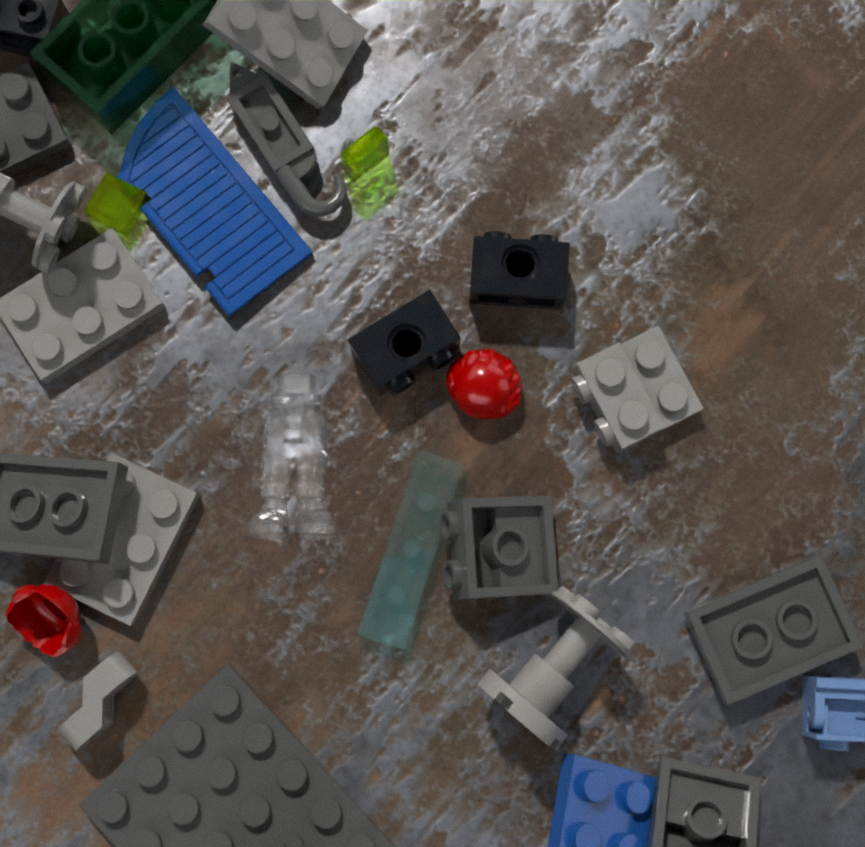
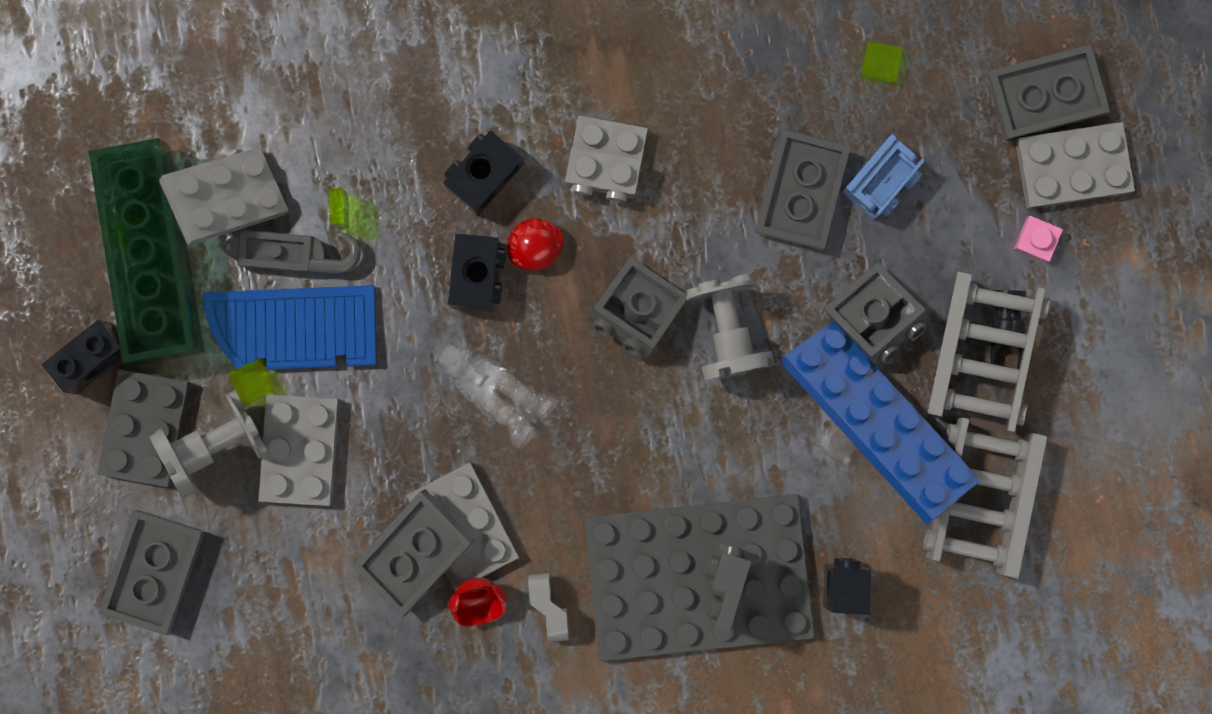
camera: 50 degrees left, 5 degrees up
clear light blue tile [357,450,464,650] -> none

